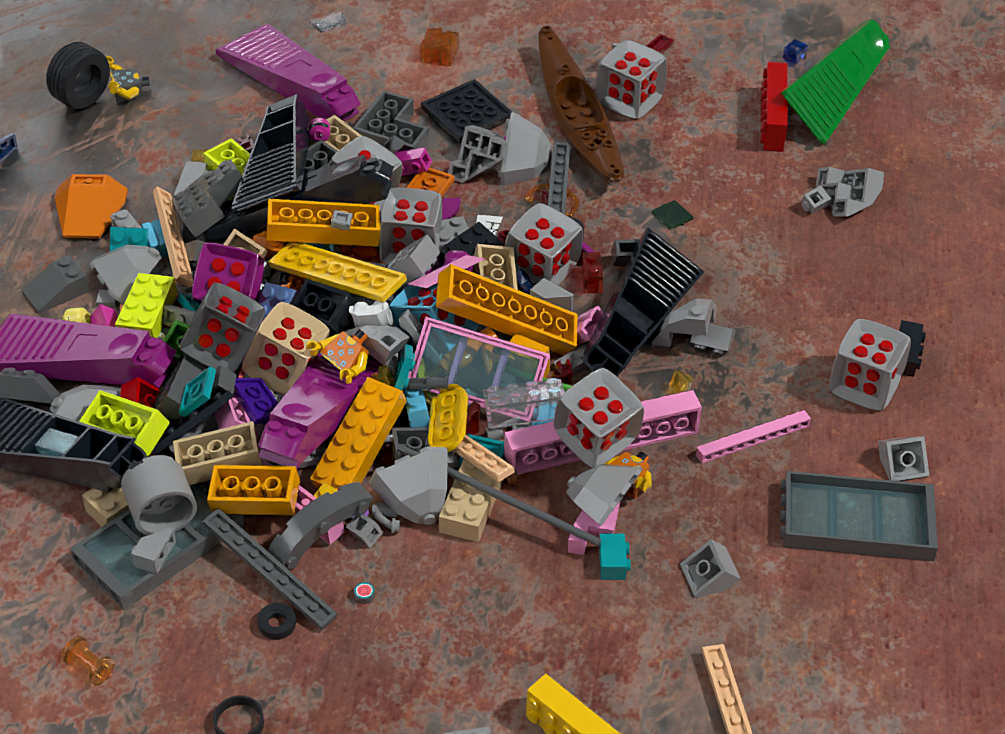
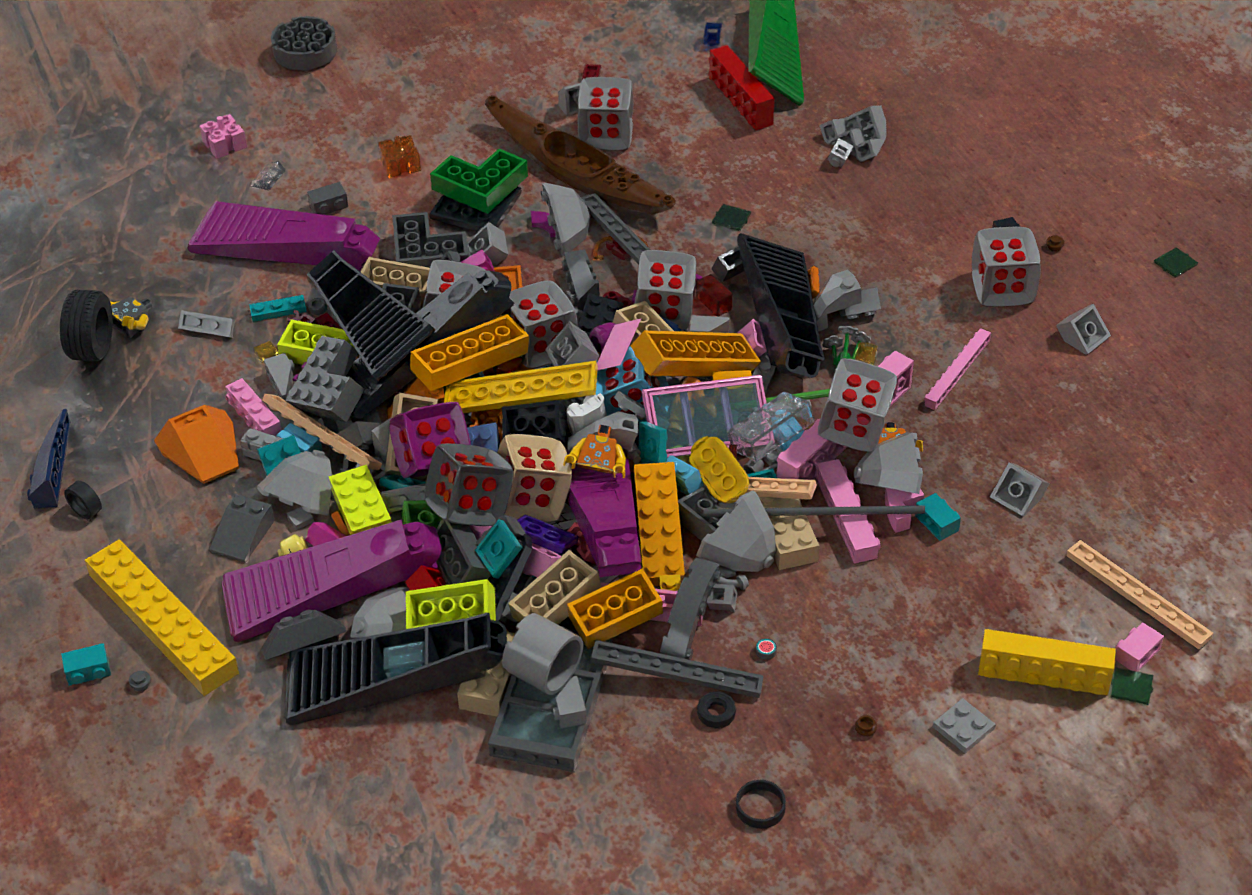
camera: 30 degrees left, 0 degrees up
clear orange piece [61,636,115,686] -> none
dark pink head [308,118,331,143] -> none
light grey tile [331,210,353,230] -> none
clear yellow tile [371,364,394,387] -> none
dark grey axle [408,375,449,391] -> none
light grey brick [448,125,507,183] -> none
dark red plate [551,359,573,384] -> none
window [780,471,938,561] -> none
none -> light grey plate [178,310,235,337]
none -> bright pink brick [225,378,282,436]
none -> teal plate [249,295,307,322]
none -> dark grey brick [307,182,349,215]
none -> green brick [430,148,528,214]
none -> light grey slope [467,222,508,266]
none -> dark grey wedge [562,249,600,311]
none -> orange plate [807,266,820,300]
none -> bright pink brick [816,459,881,563]
none -> light grey plant [822,326,871,368]
none -> reddish brown plate [855,715,877,736]
none -> reddish brown plate [1046,235,1064,252]

